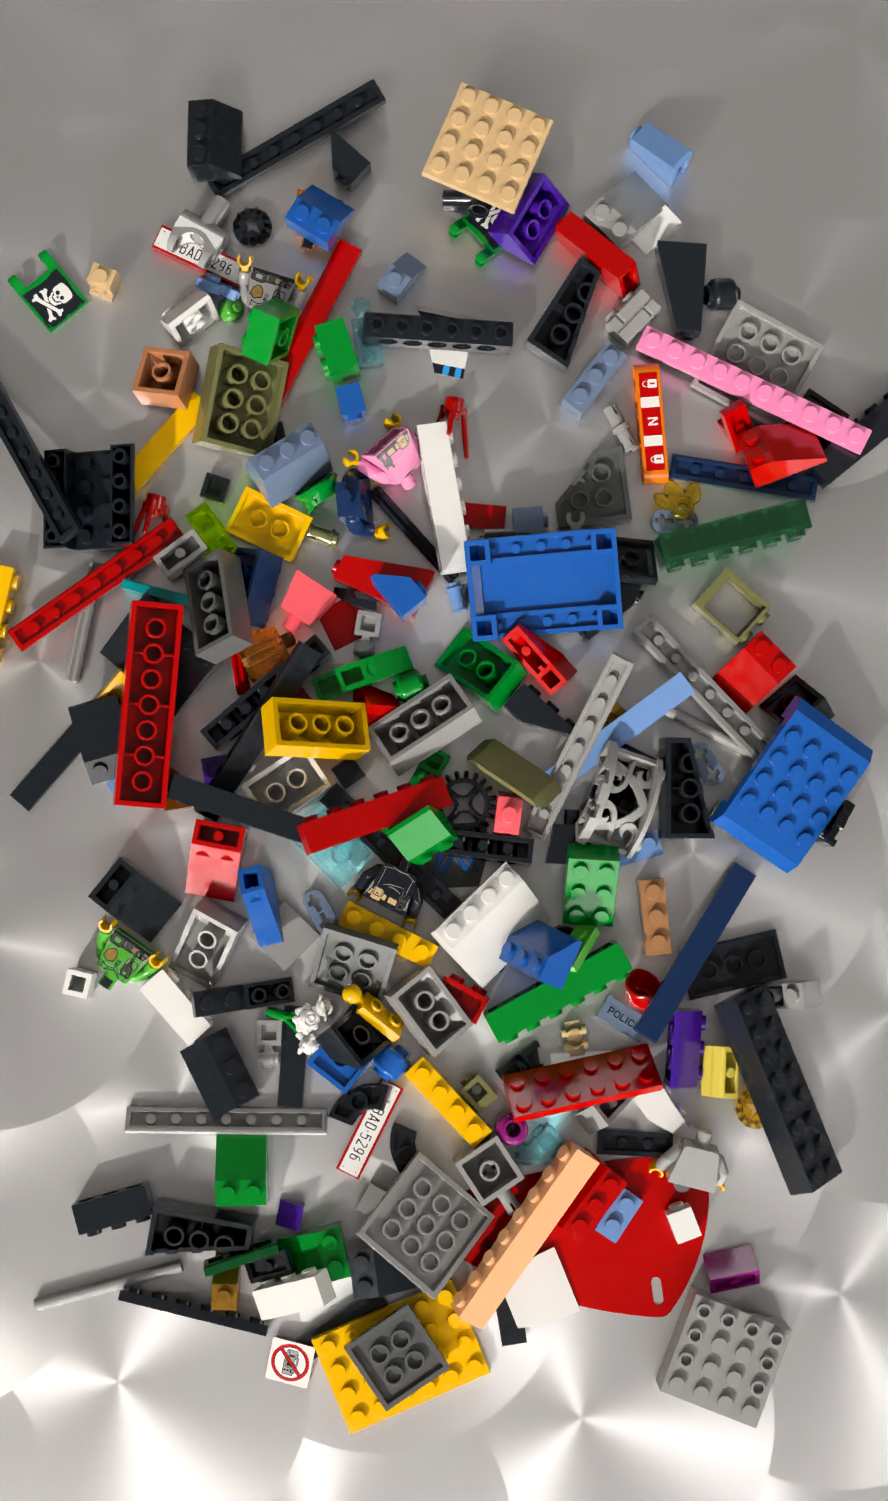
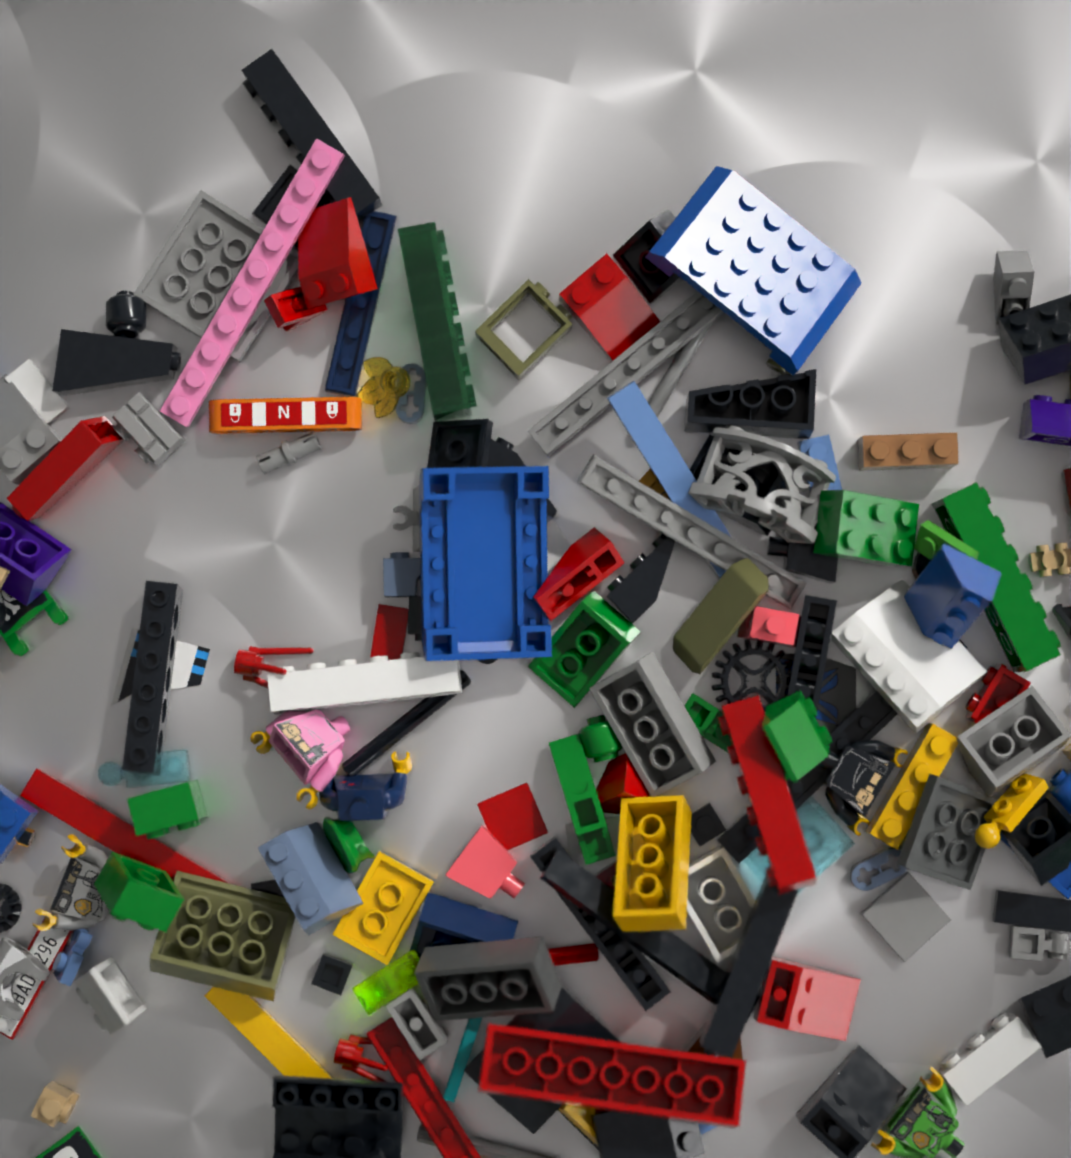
camera: 85 degrees left, 0 degrees up
nougat slope [132,346,200,410] -> none
light grey slope [168,896,248,989] -> none
black slope [190,977,295,1018] -> none
dark purple plate [201,754,226,784] -> none
bright green piece [217,298,244,322] -> none
clear orange torso [238,626,296,683] -> none
blue slope [238,864,284,948] -> none
white plant [265,993,335,1055] -> none
olive pin [307,524,340,548] -> none
red slope [331,555,435,619] -> none
black slope [333,587,378,612] -> none
blue brick [335,381,367,423] -> none
light grey plate [353,610,383,659] -> none
blue slope [370,574,427,622] -> none
sand blue slope [377,252,427,306] -> none
medium blue pin [445,581,469,614] -> none
black wedge [523,258,601,373] -> none
dark grey plate [555,445,632,529] -> none
sand blue arch [561,341,628,420] -> none
sand blue tile [596,994,643,1042] -> none
red helmet [625,969,661,1010] -> none
dark blue tile [633,862,756,1044] -> none
black tile [678,929,787,1000] -> none
sand blue beam [693,742,725,786] -> none
black wing [816,800,855,847] -> none

